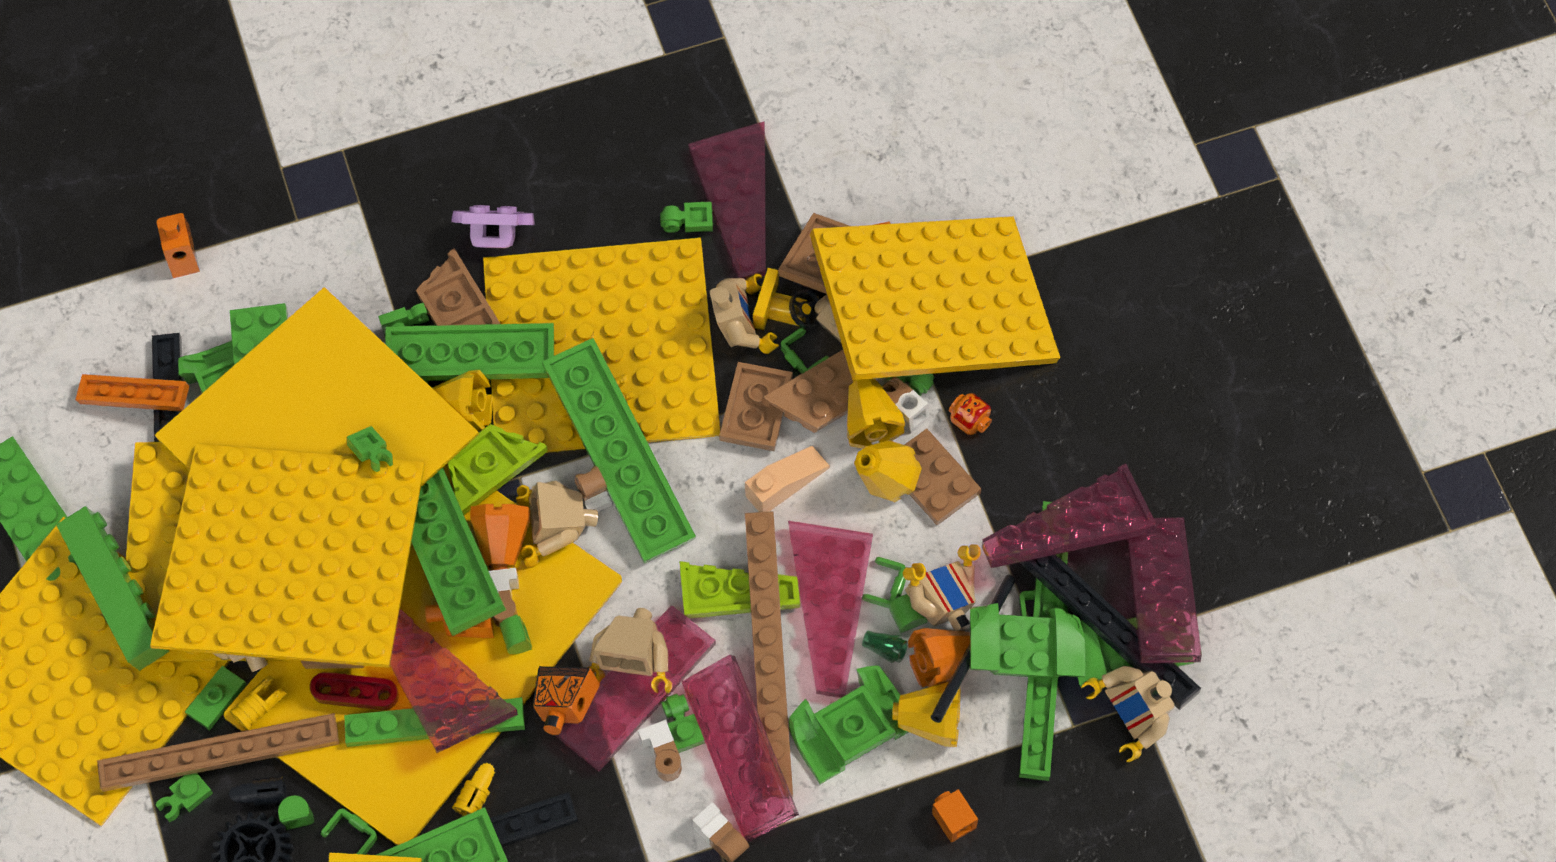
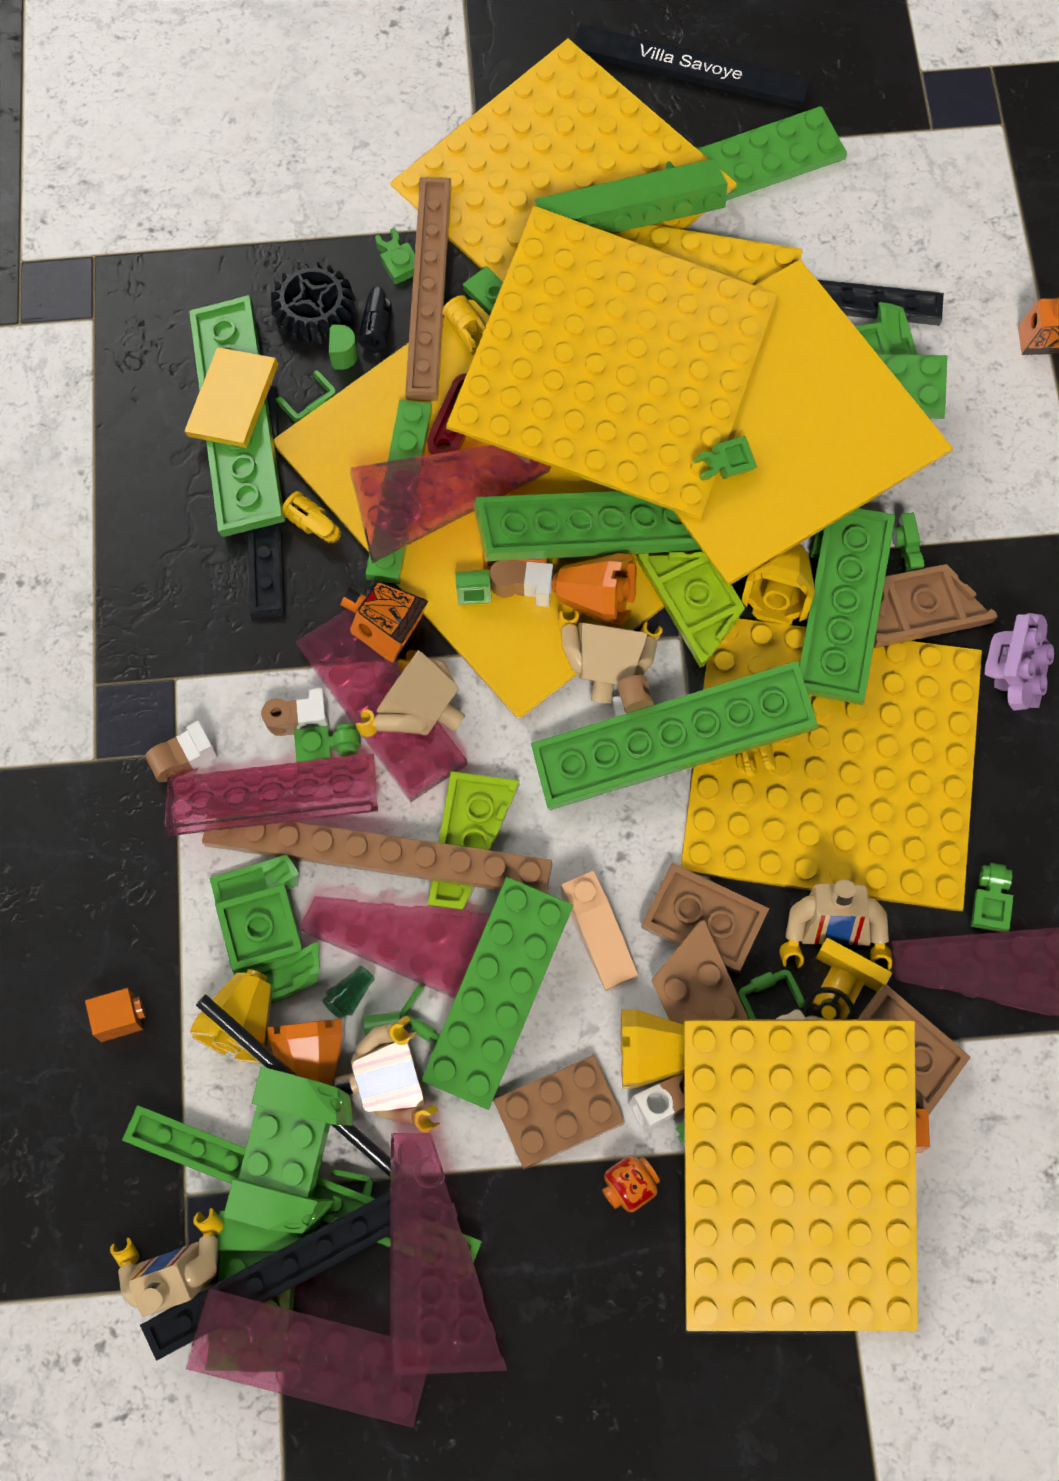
camera: 105 degrees right, 5 degrees up
orange plate [75,374,190,411] -> none
yellow cone [854,440,922,502] -> none
none -> bright green plate [421,877,574,1110]

